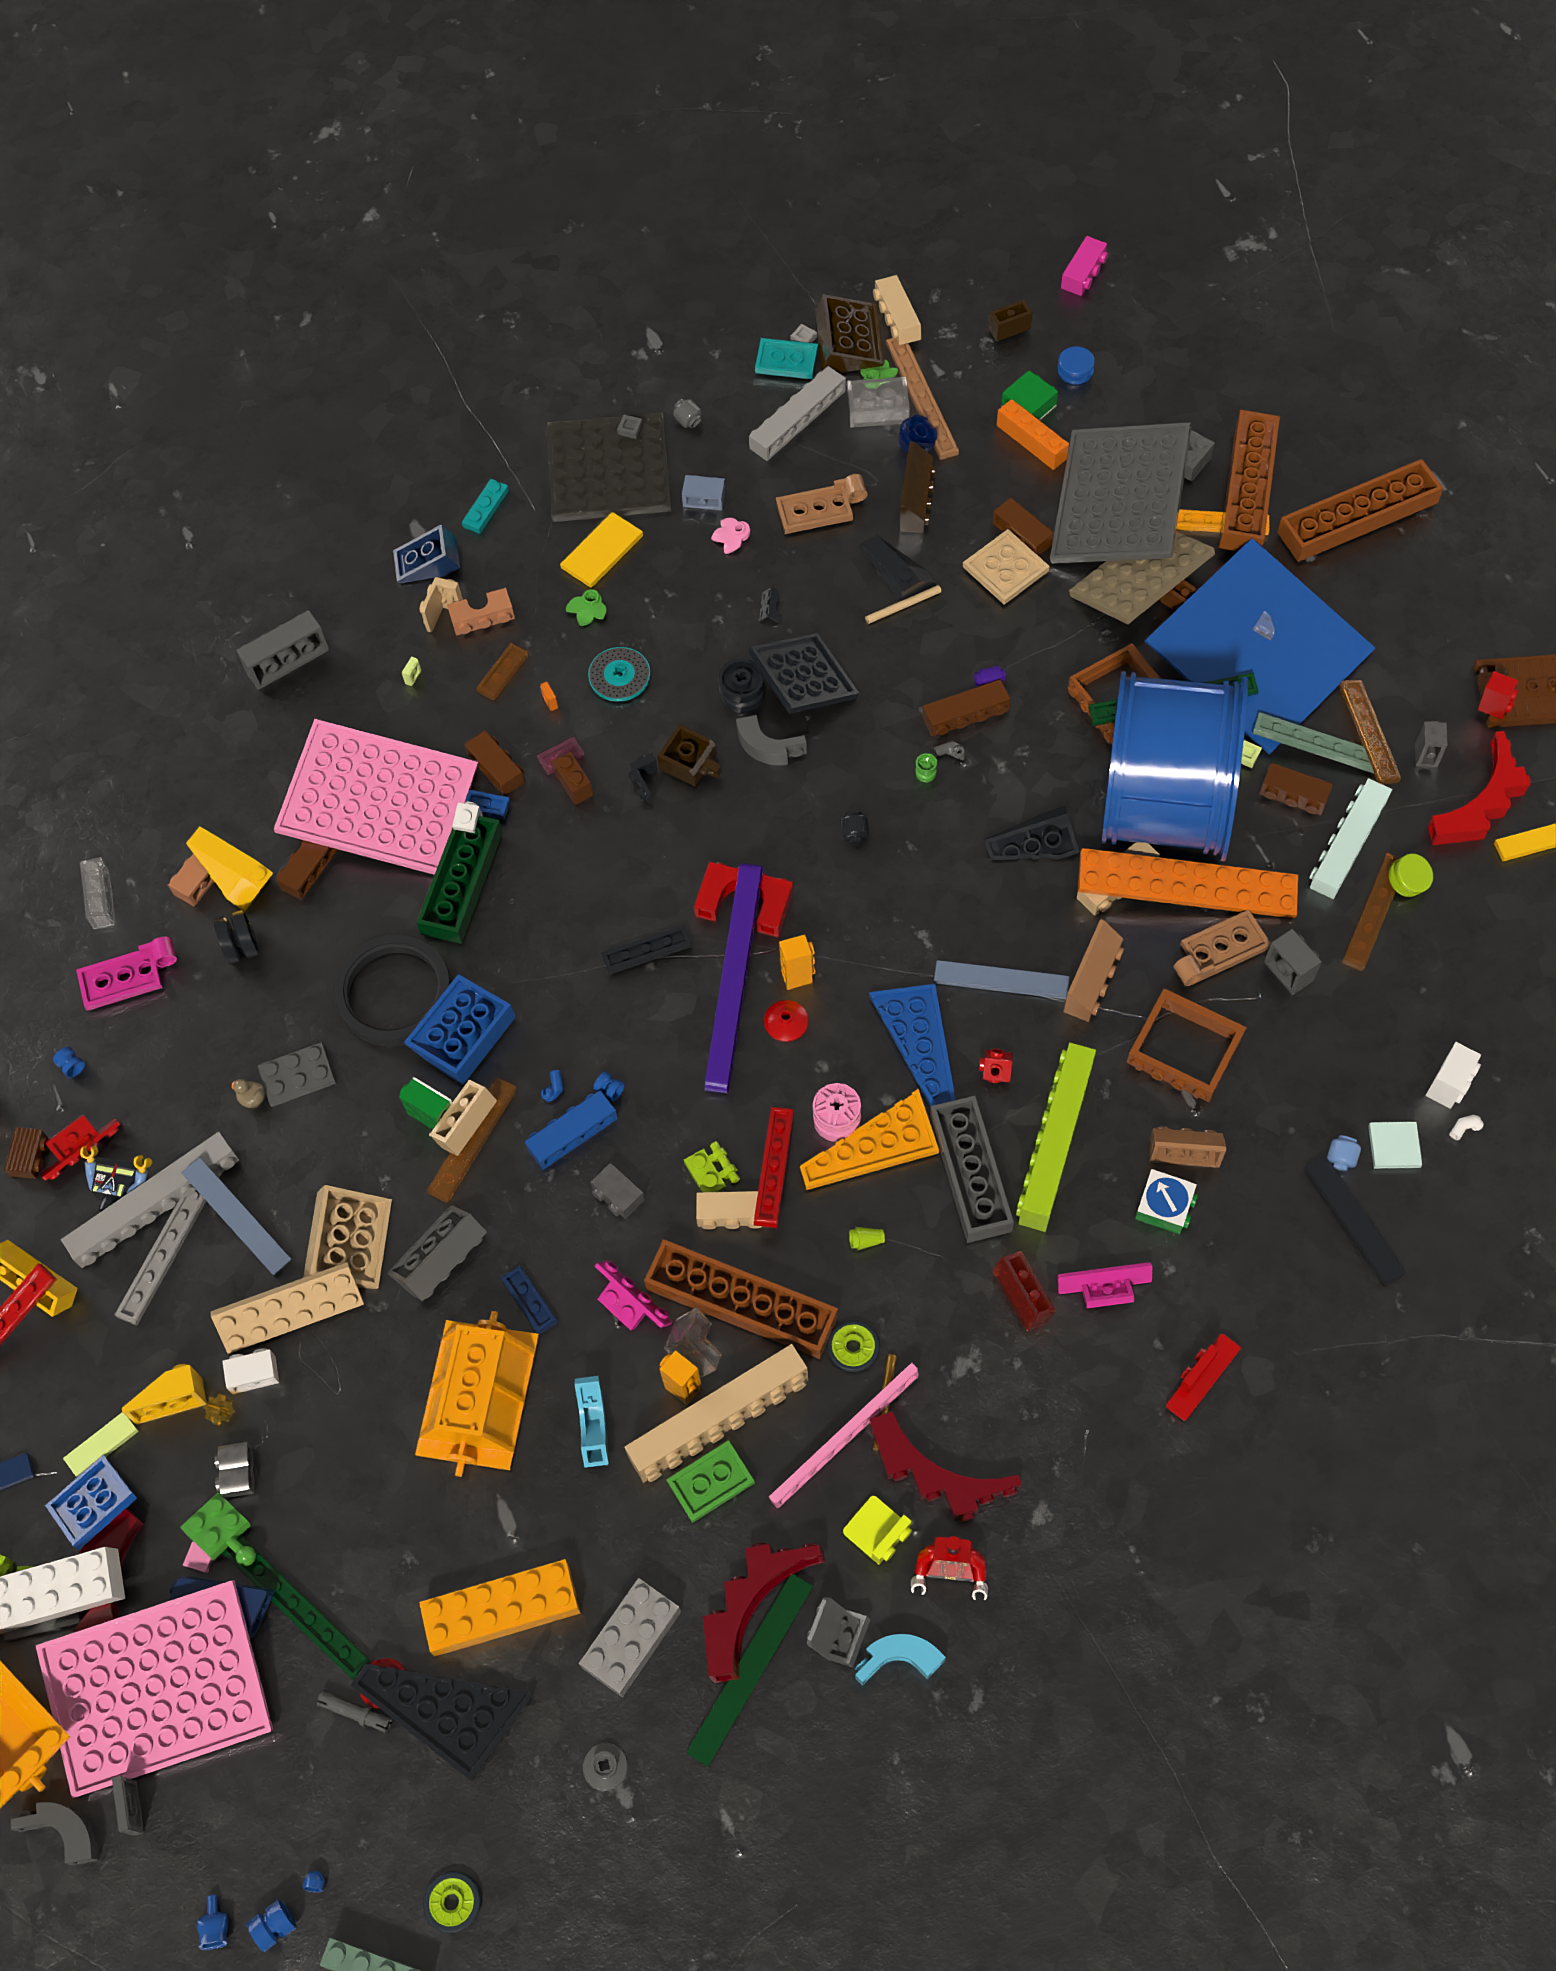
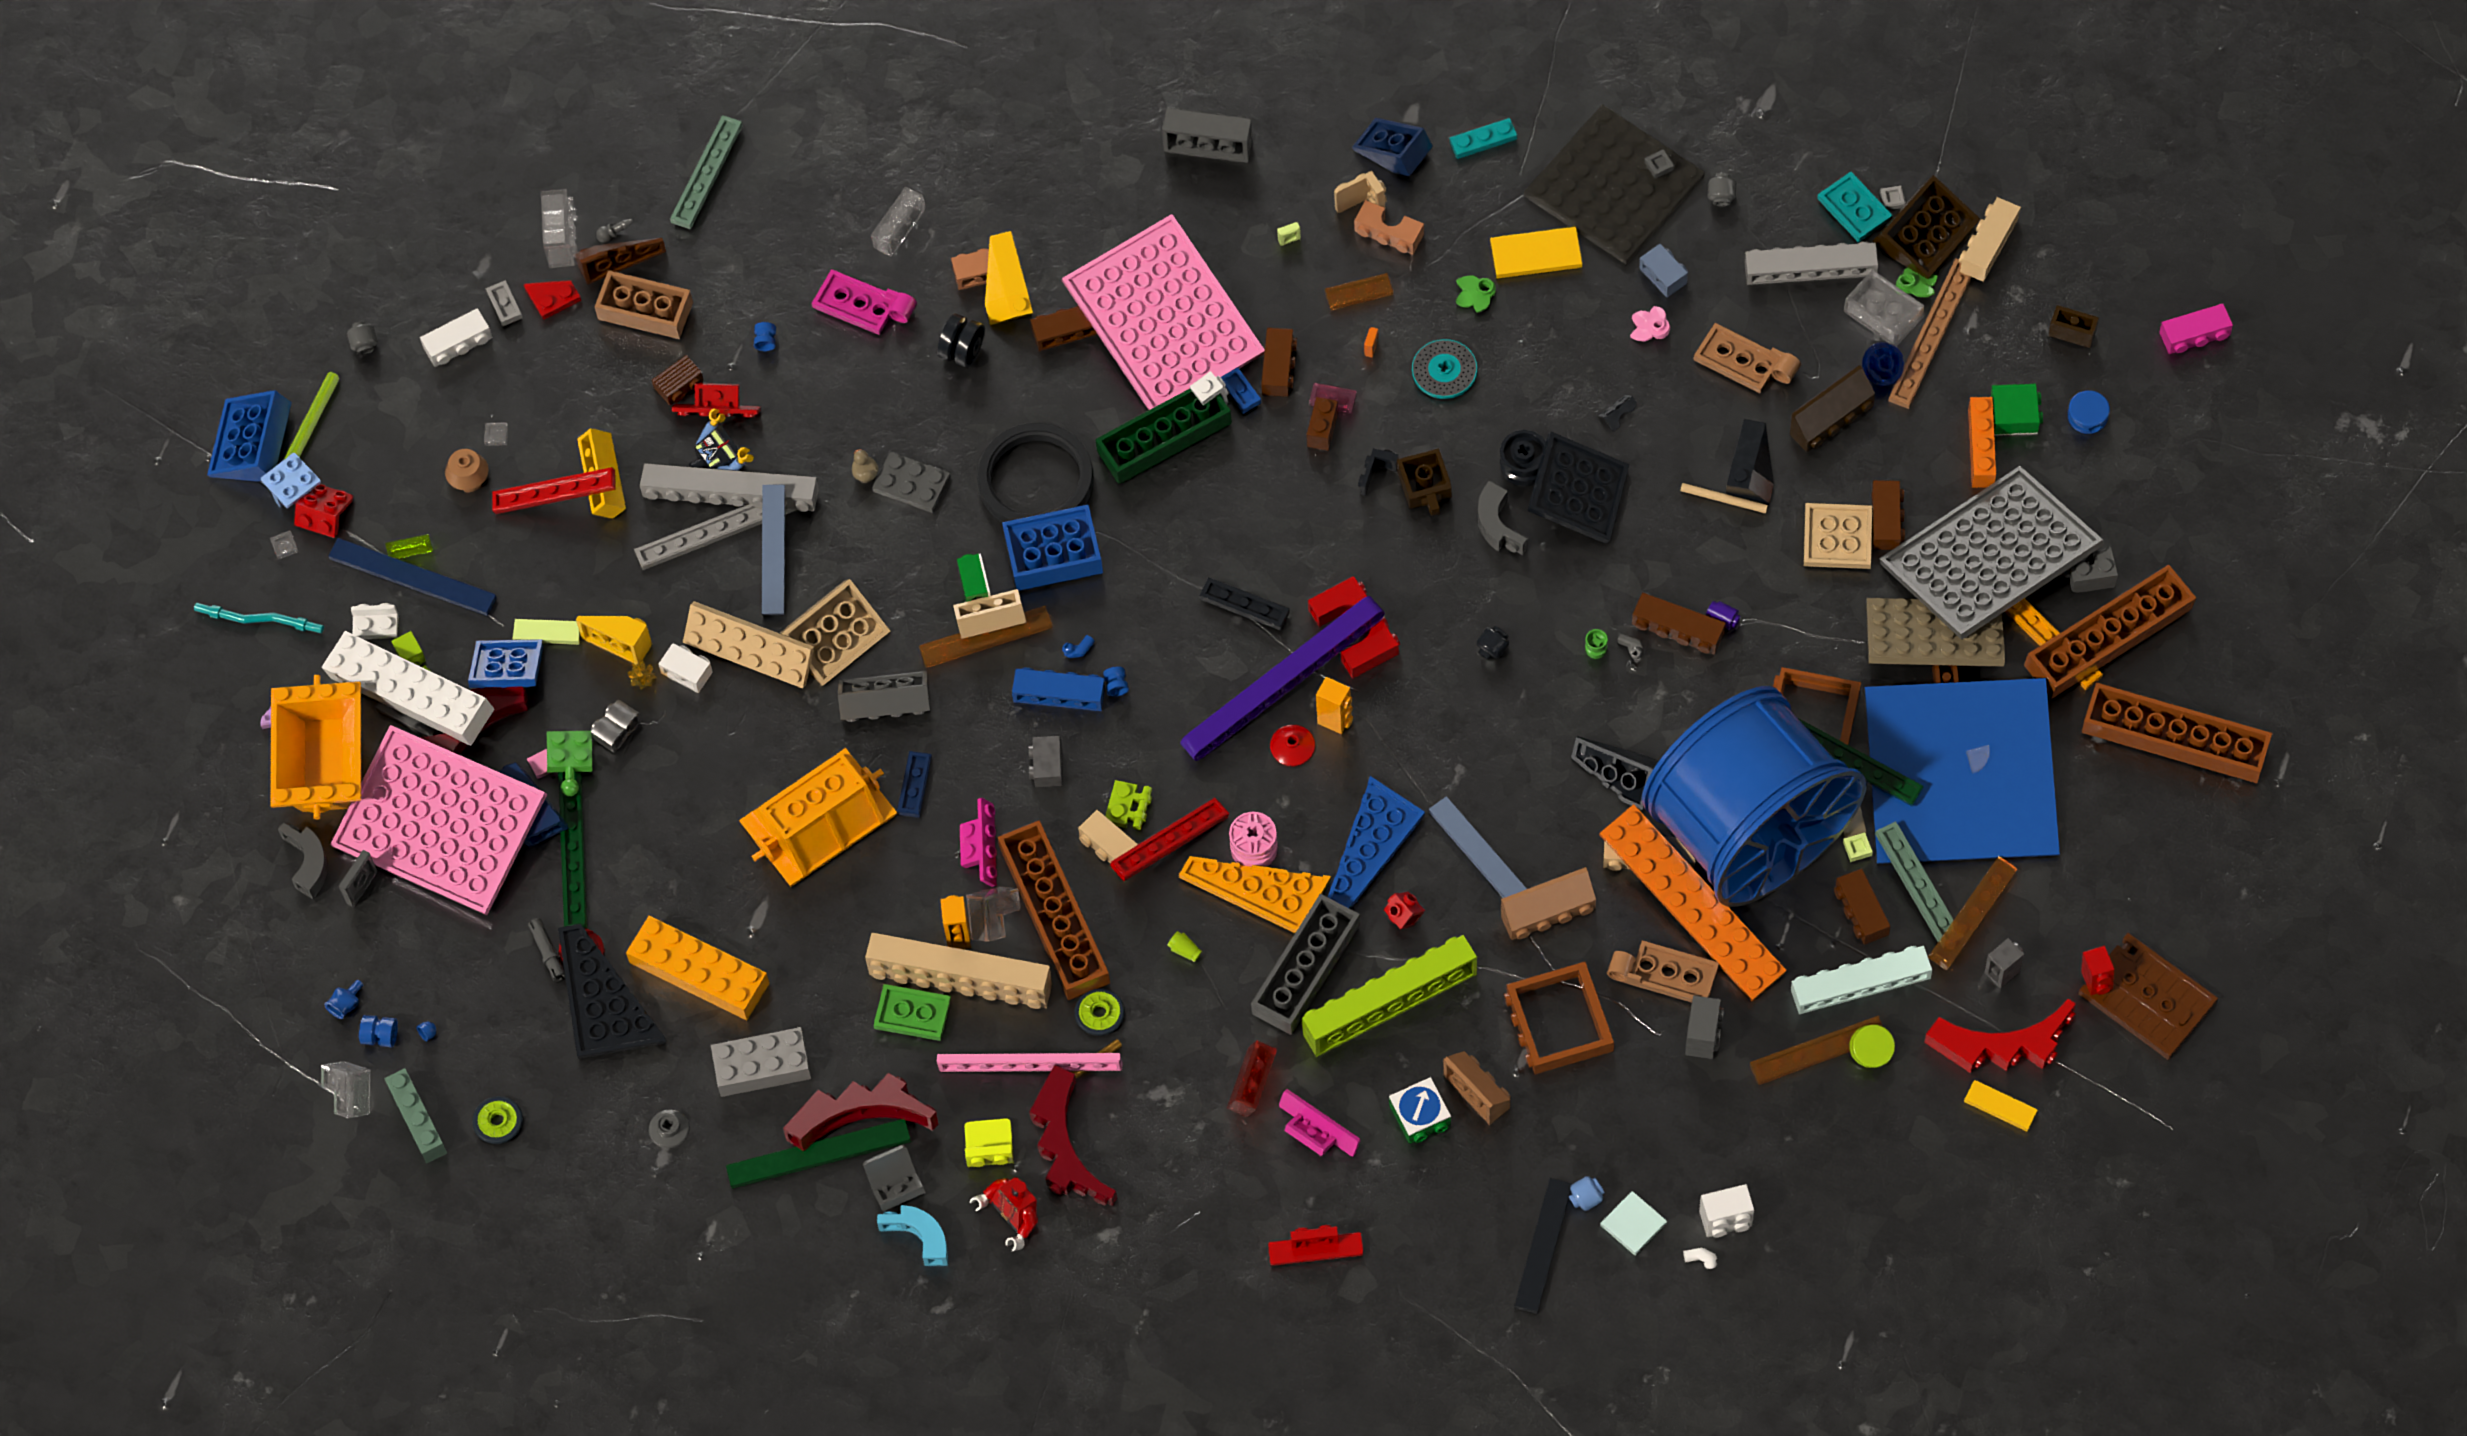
camera: 45 degrees right, 0 degrees up
medium azure arch [575,1376,609,1468] -> none

